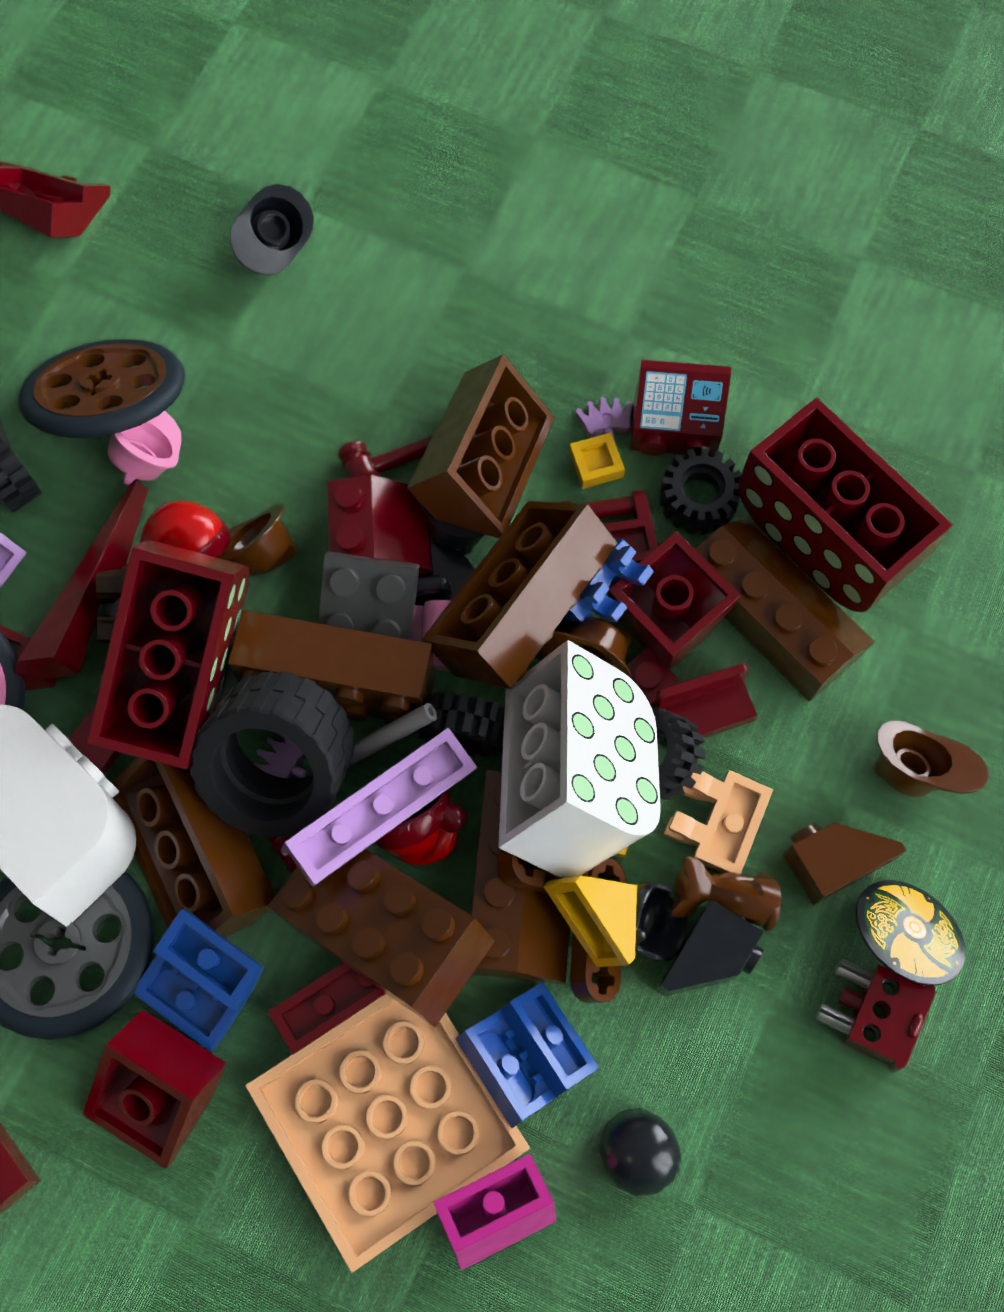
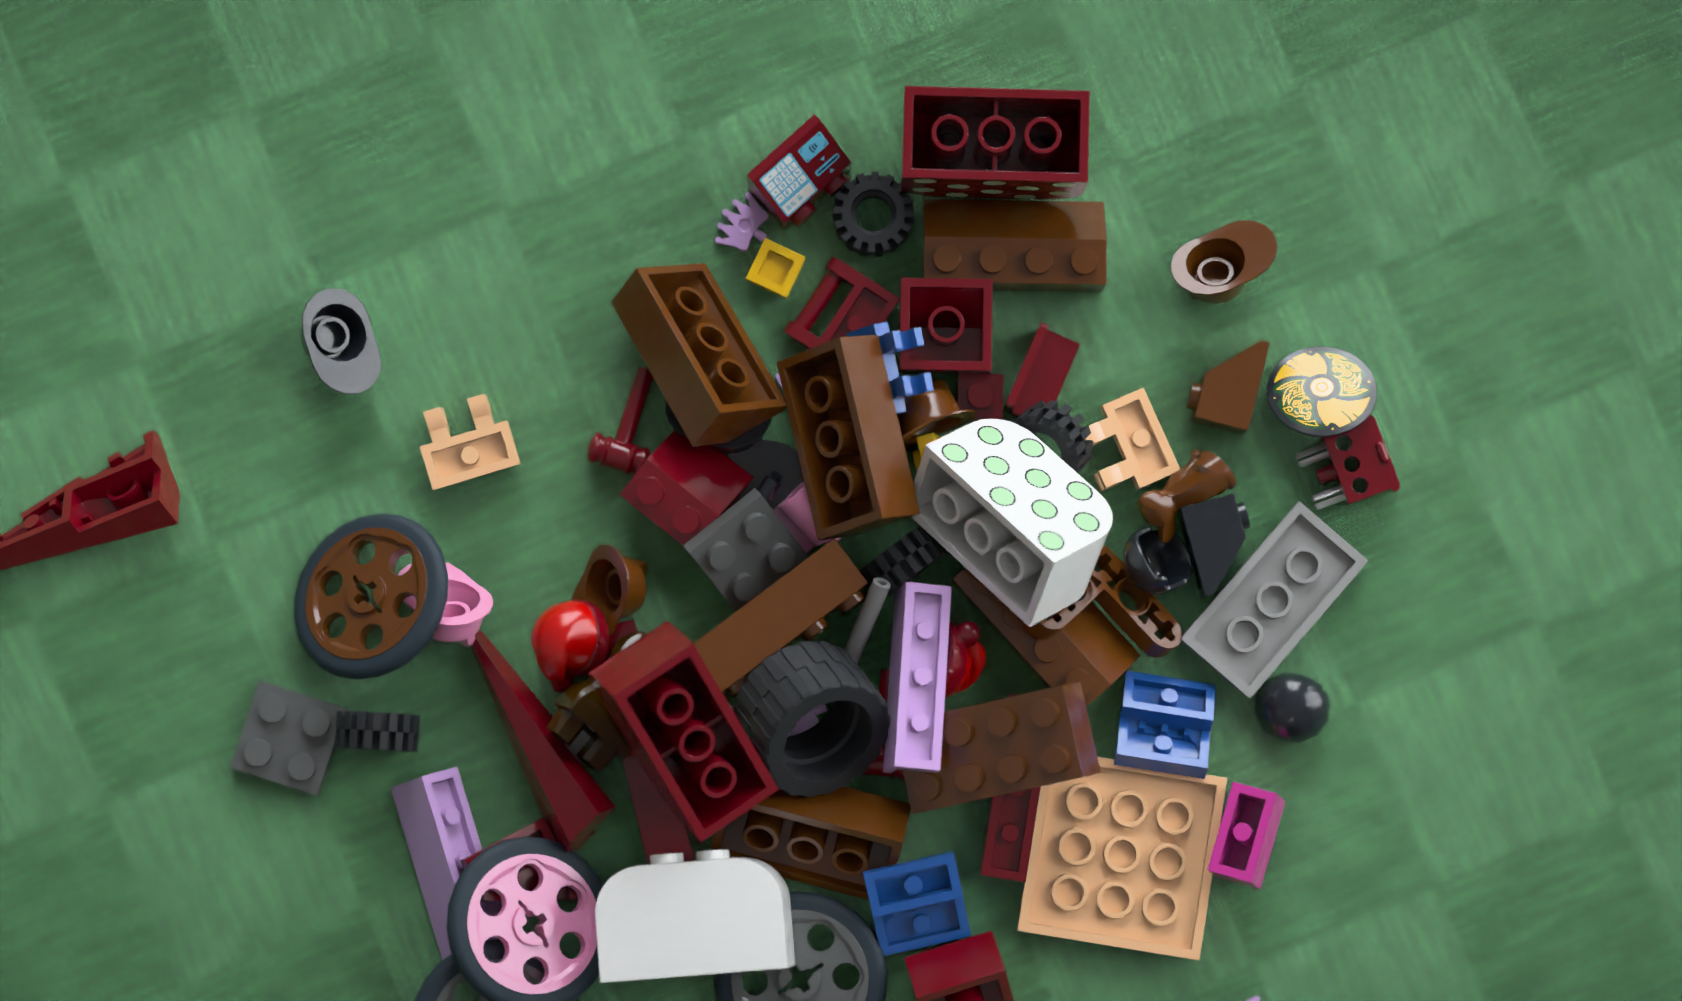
camera: 50 degrees left, 15 degrees up
yellow slope [543,875,637,967] -> none
none -> light nougat plate [420,394,521,490]
none -> light grey plate [1180,501,1368,699]

